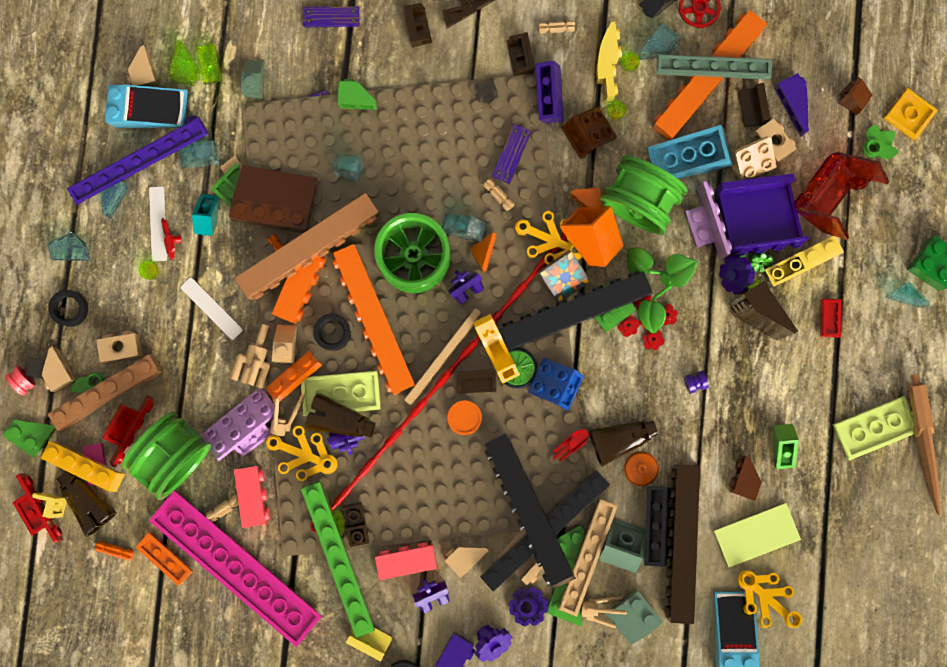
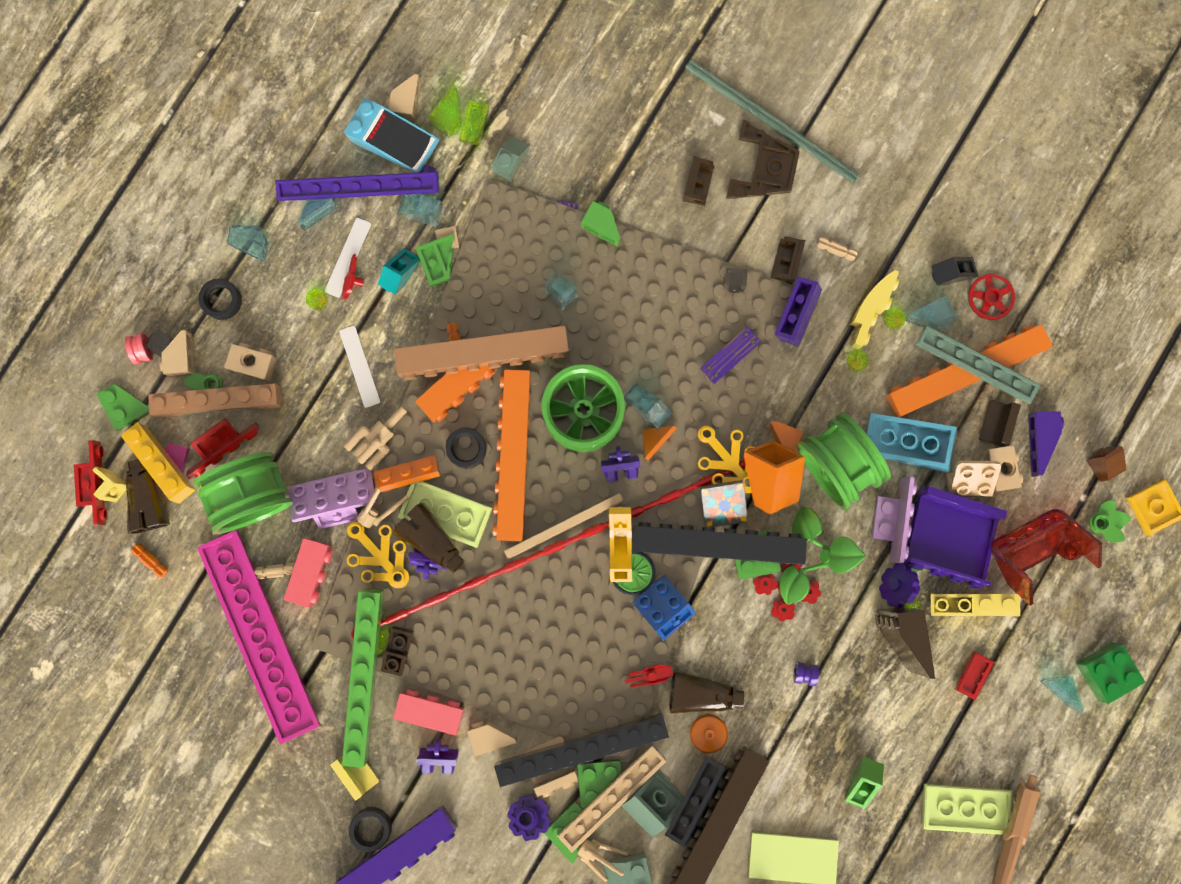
camera: 25 degrees right, 0 degrees up
orange plate [136,532,193,586] -> none
reddish brown slope [229,165,318,233] -> none
tan slope [272,325,297,364] -> none
dark purple tile [303,6,360,27] -> none
orange piece [447,400,482,435] -> none
dark brown hinge [457,369,496,394] -> none
dark purple plant [475,625,512,662] -> none
tan axle [484,178,514,211] -> none
black brick [484,433,576,589] -> none
reddish brown bracket [561,106,617,159] -> none
reddish brown slope [729,456,762,501] -> none
bright green plant [749,252,773,273] -> none

